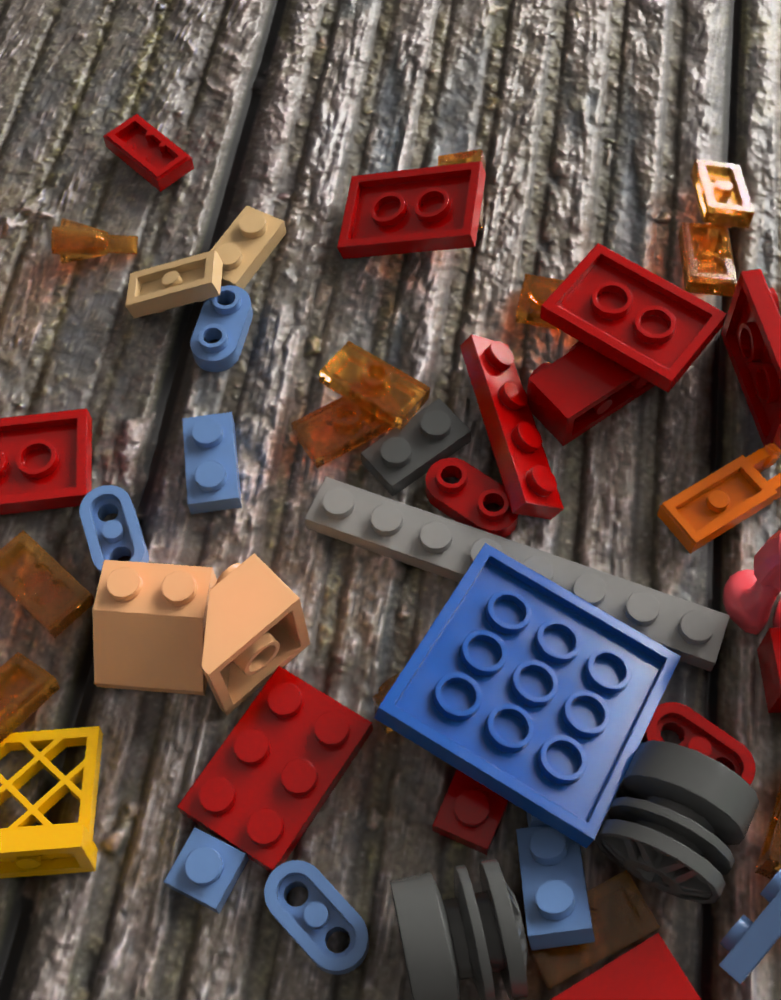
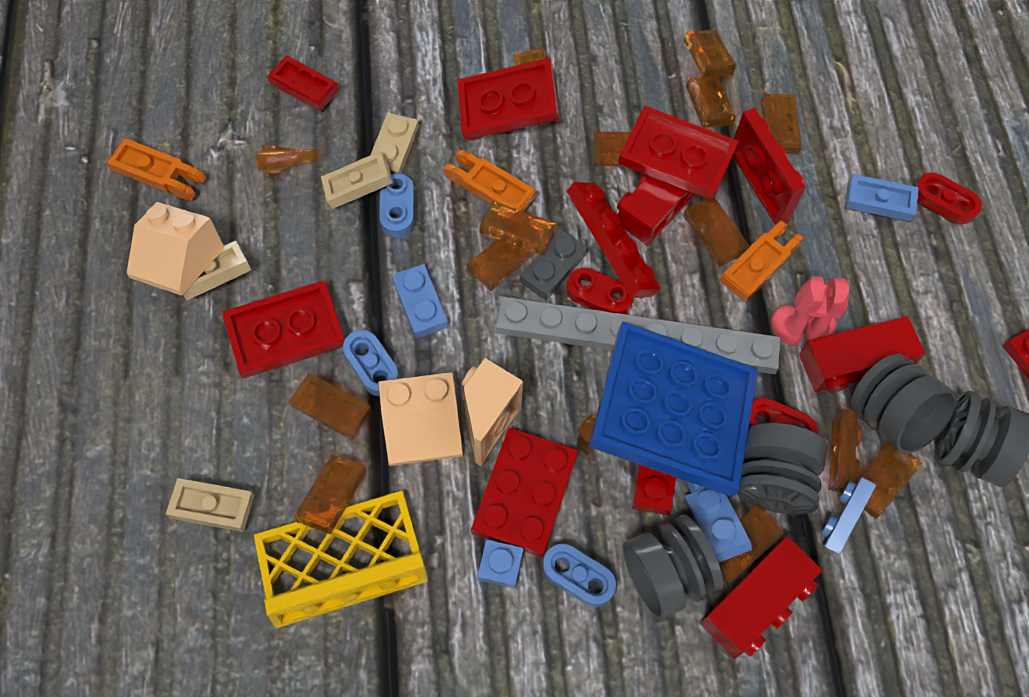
camera: 20 degrees left, 5 degrees up
none -> orange hinge [443,149,536,220]
none -> clear orange plate [683,197,750,267]

